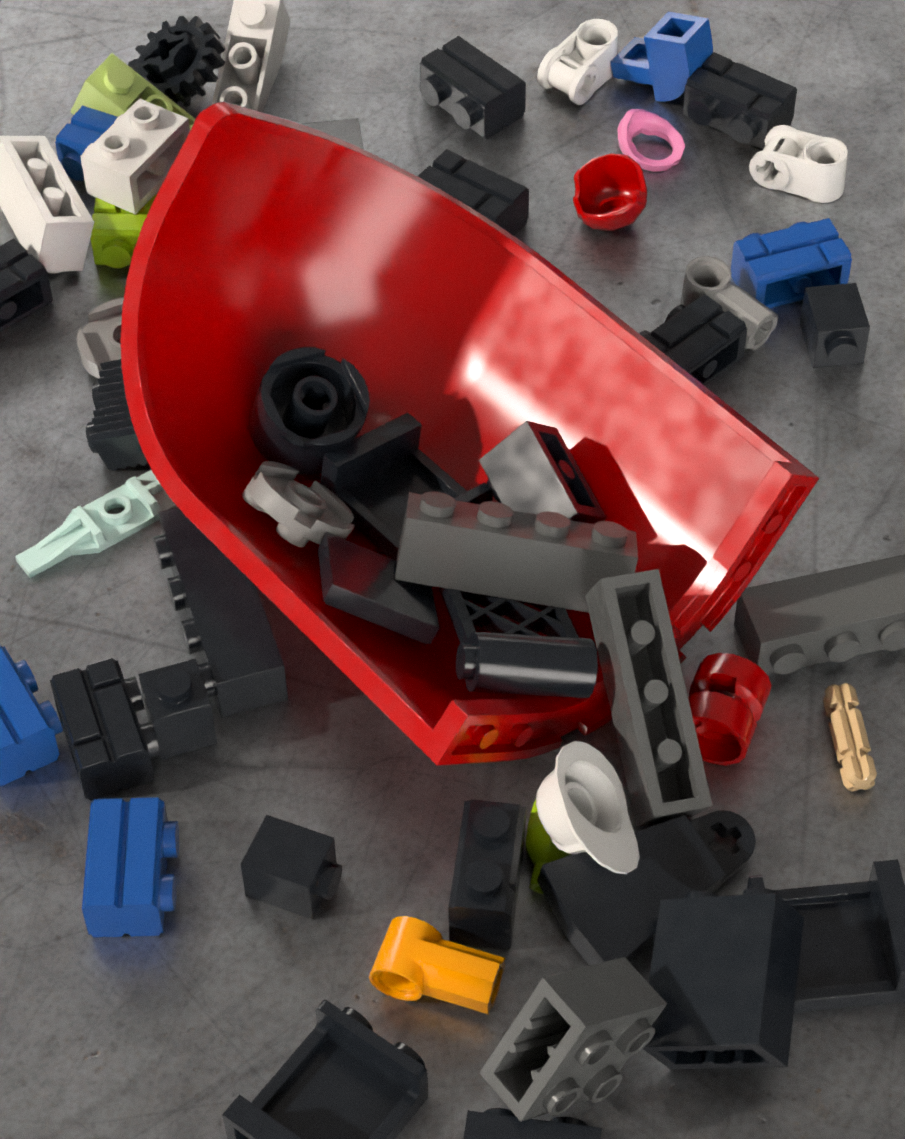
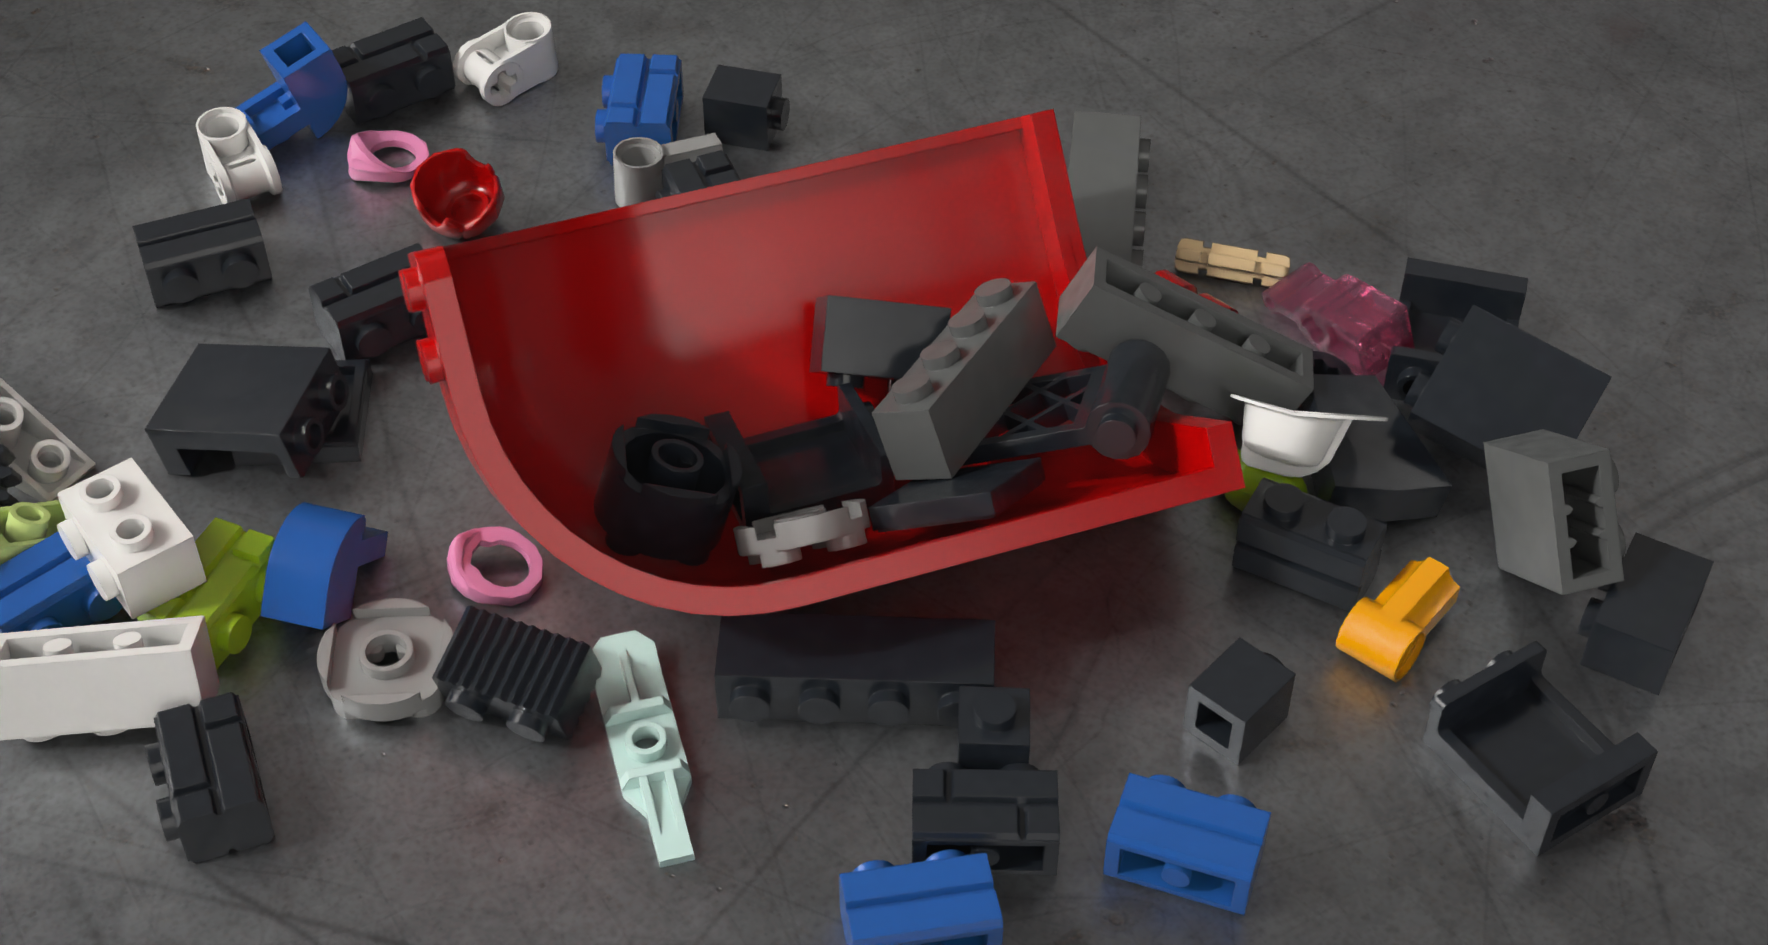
camera: 70 degrees left, 5 degrees down
none -> clear pink piece [1261,263,1415,375]

